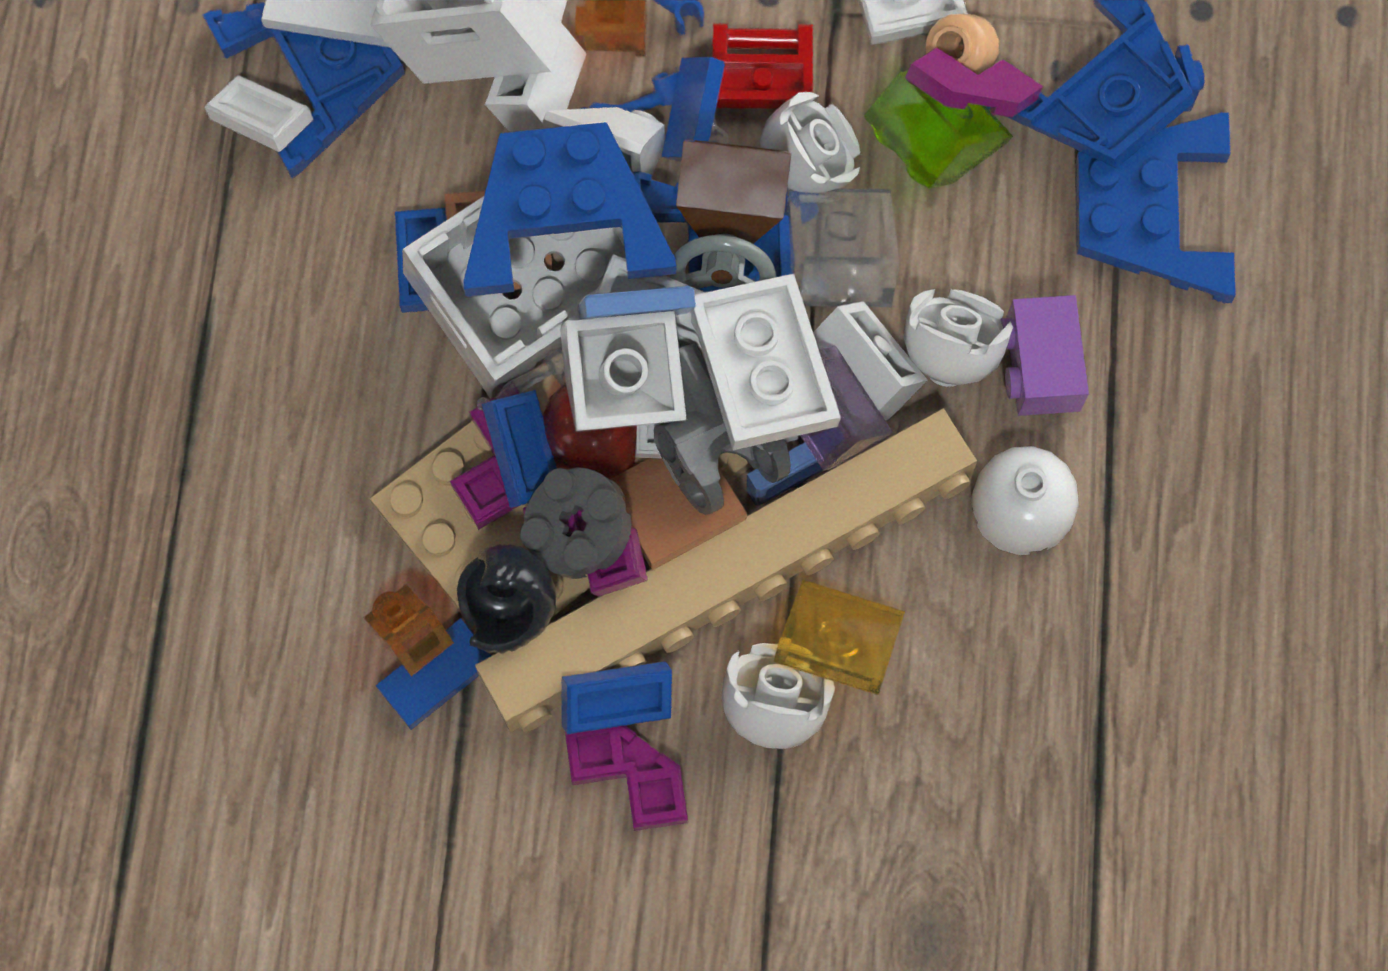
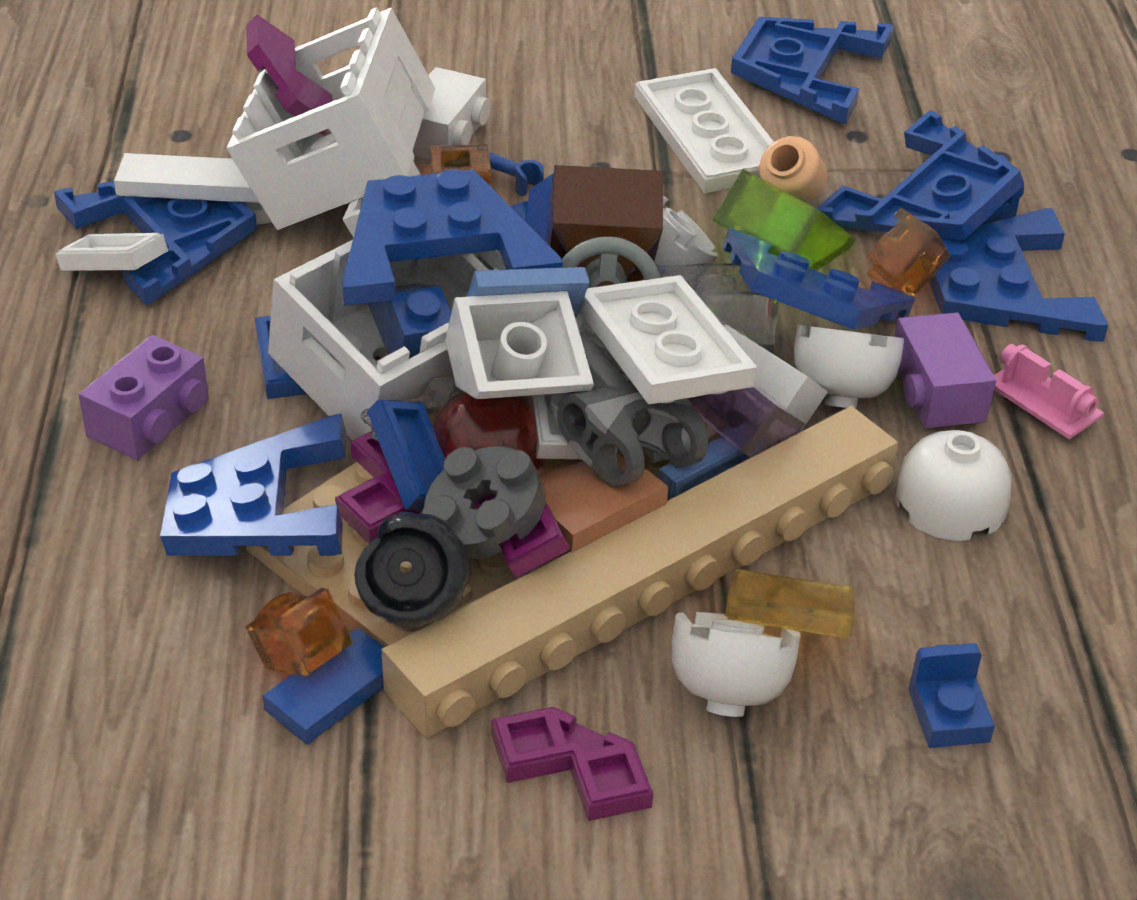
camera: 10 degrees left, 30 degrees down
blue tile [561,661,672,734] -> none
magenta tile [905,48,1043,117] -> none
none -> medium lavender brick [79,335,209,460]
none -> wing [160,413,346,556]
none -> blue slope [367,283,452,359]
none -> blue wing [722,228,916,330]
none -> clear orange brick [867,207,951,296]
none -> blue bracket [908,643,995,748]
none -> bright pink hinge [994,344,1104,439]

